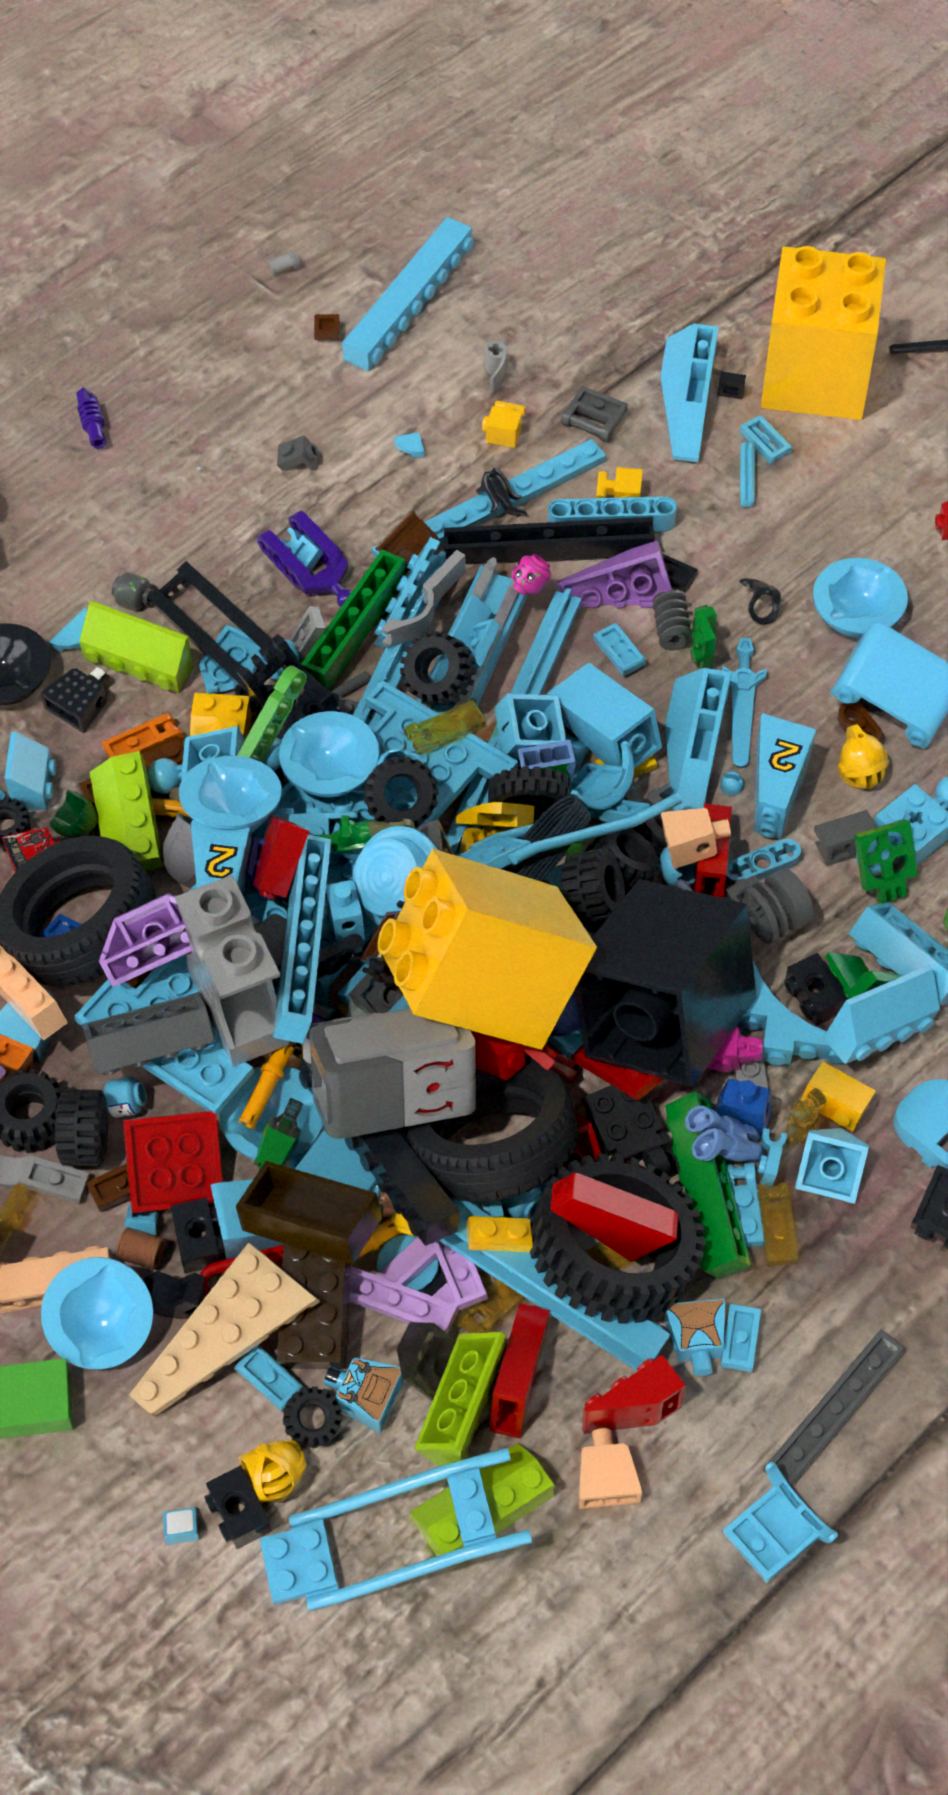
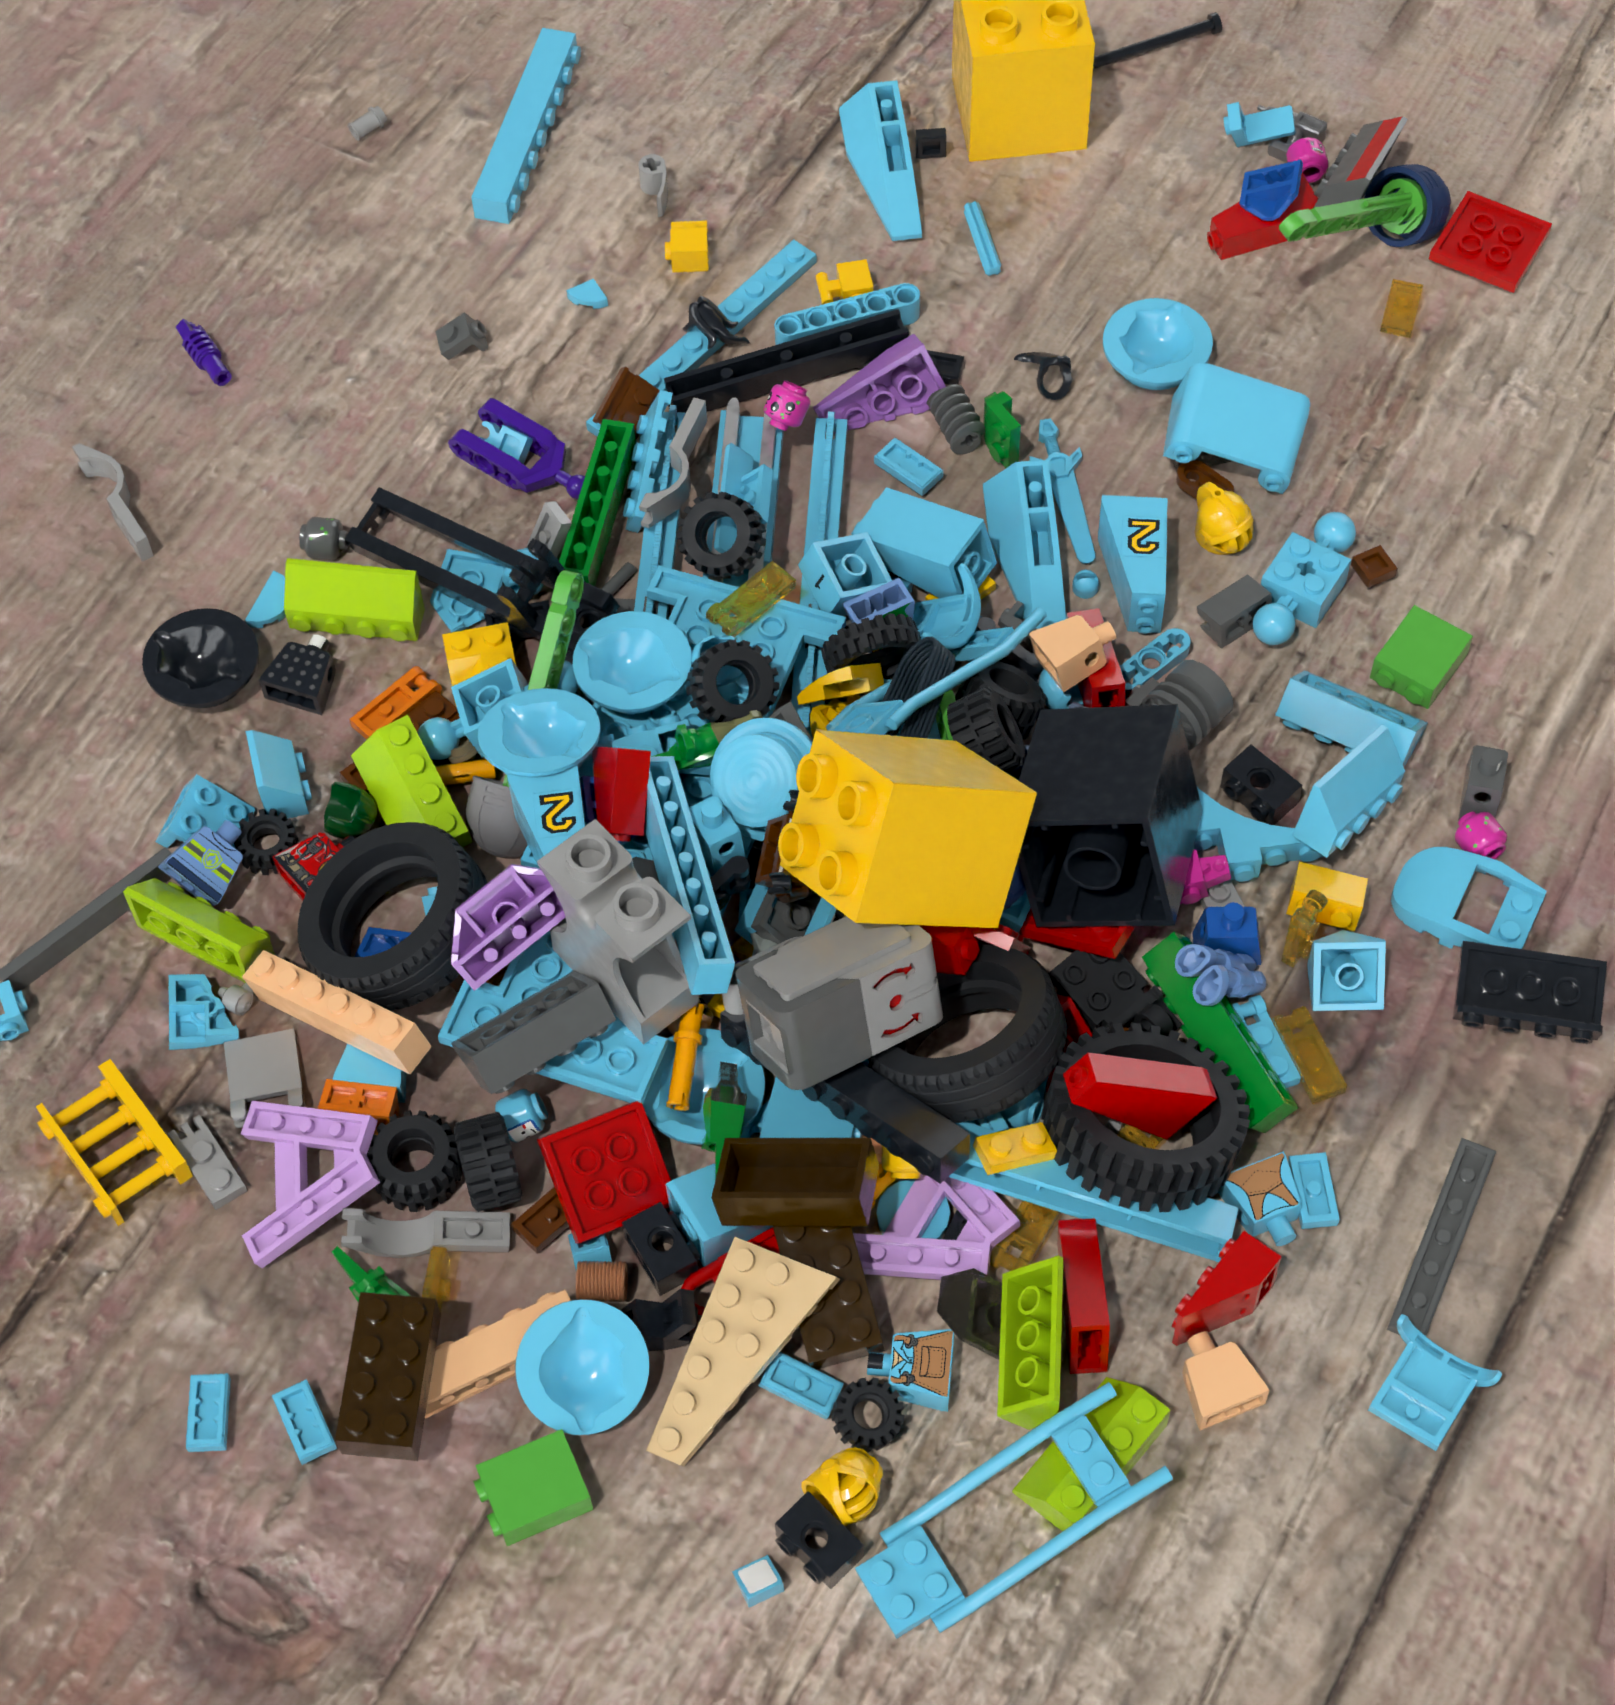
camera: 15 degrees left, 0 degrees up
reddish brown plate [314,314,340,340] -> none
dark grey plate [561,386,628,442] -> none
medium azure tile [740,415,792,465] -> none
medium azure plate [757,1128,788,1188] -> none
green bracket [825,952,904,999] -> none
green piece [854,819,917,904] -> none

